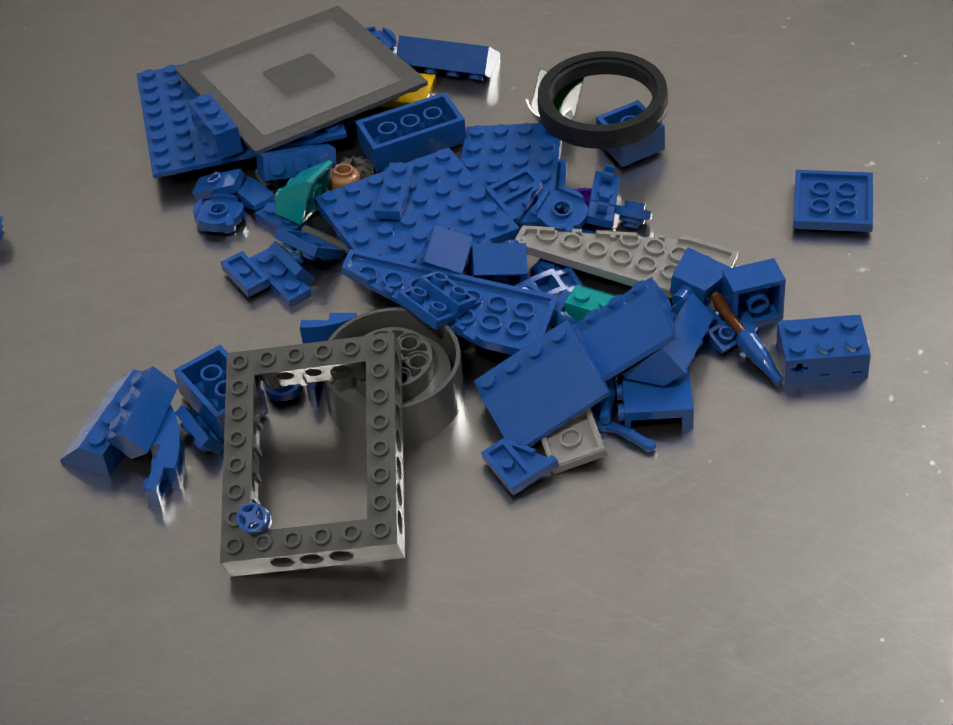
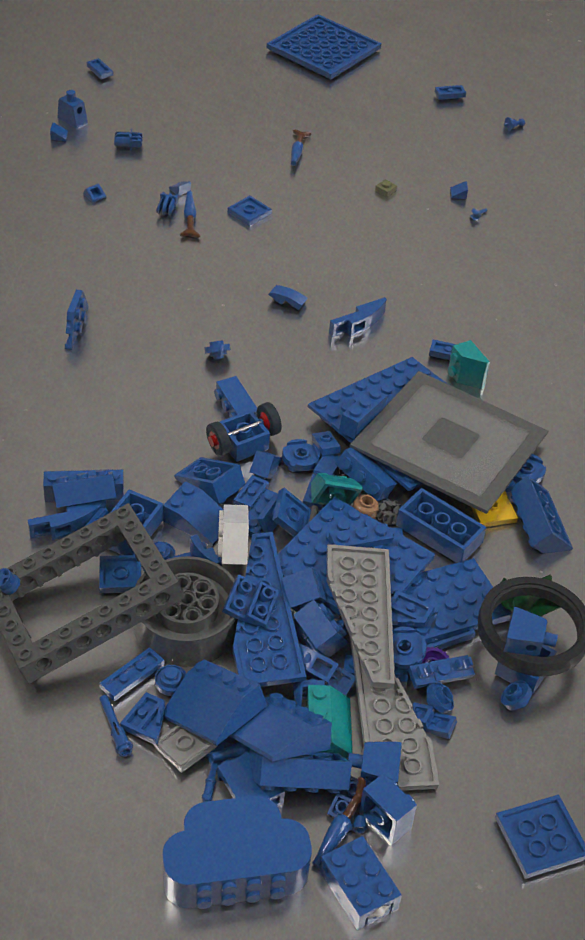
camera: 55 degrees right, 0 degrees up
none -> blue plate [99,555,141,593]
none -> blue pin [99,695,133,757]
none -> blue plate [100,647,164,702]
none -> blue plate [155,665,186,696]
none -> blue slope [163,482,224,547]
none -> blue brick [163,796,312,909]
none -> blue slope [174,457,245,504]
none -> brick [206,402,282,462]
none -> blue brick [214,376,257,418]
none -> white brick [218,504,249,565]
none -> blue slope [250,450,282,480]
none -> light grey wing [327,544,395,689]
none -> blue slope [329,297,387,338]
none -> blue slope [413,702,457,739]
none -> blue plate [429,339,456,360]
none -> teal slope [448,340,490,389]
none -> blue plate [501,681,532,710]
none -> blue torso [504,607,558,656]

